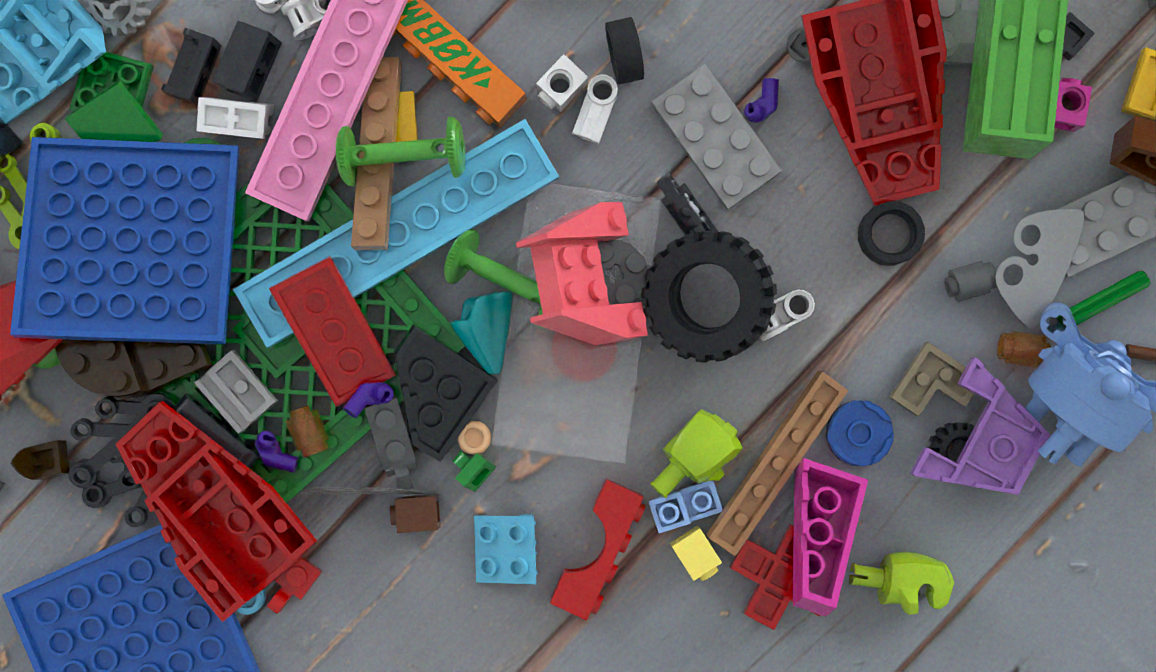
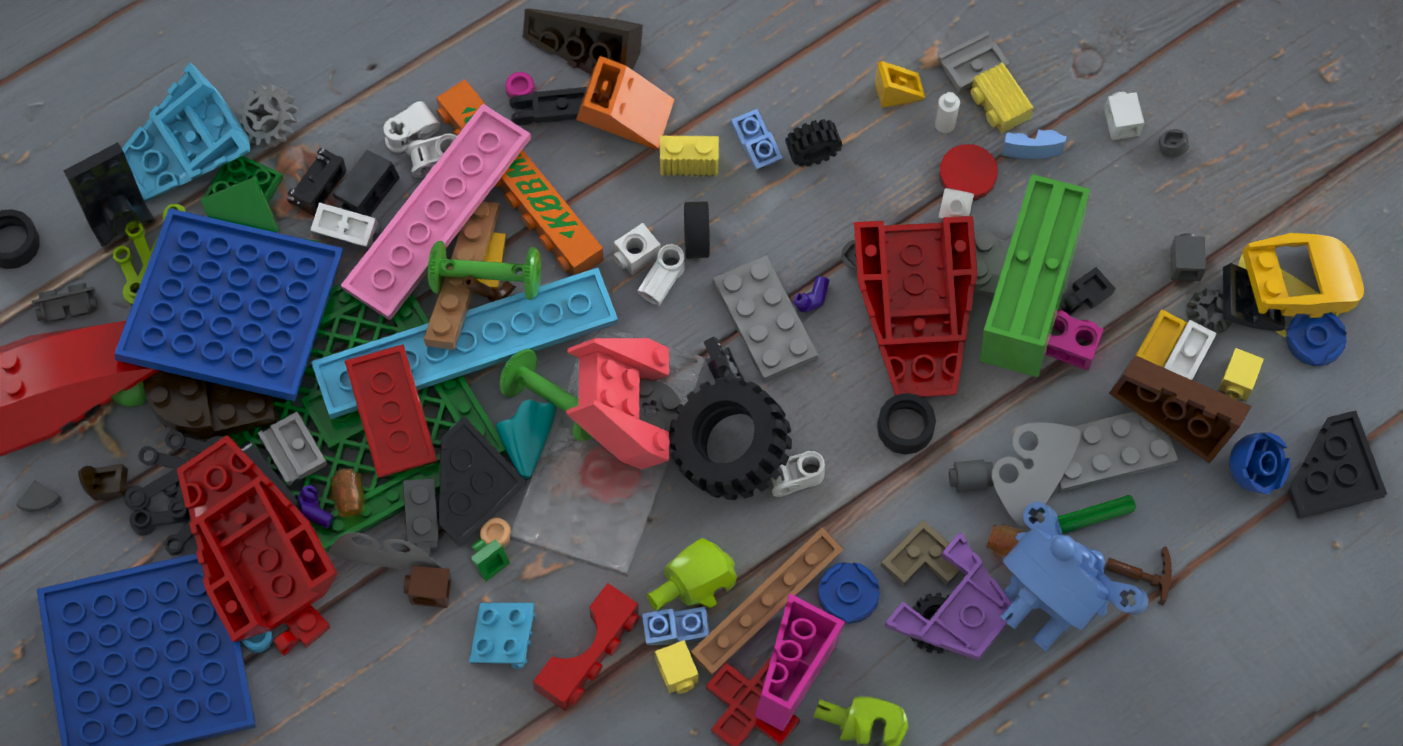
camera: 10 degrees right, 20 degrees down
dark purple arm [343,382,394,418] -> none
none -> reddish brown piece [463,276,516,303]

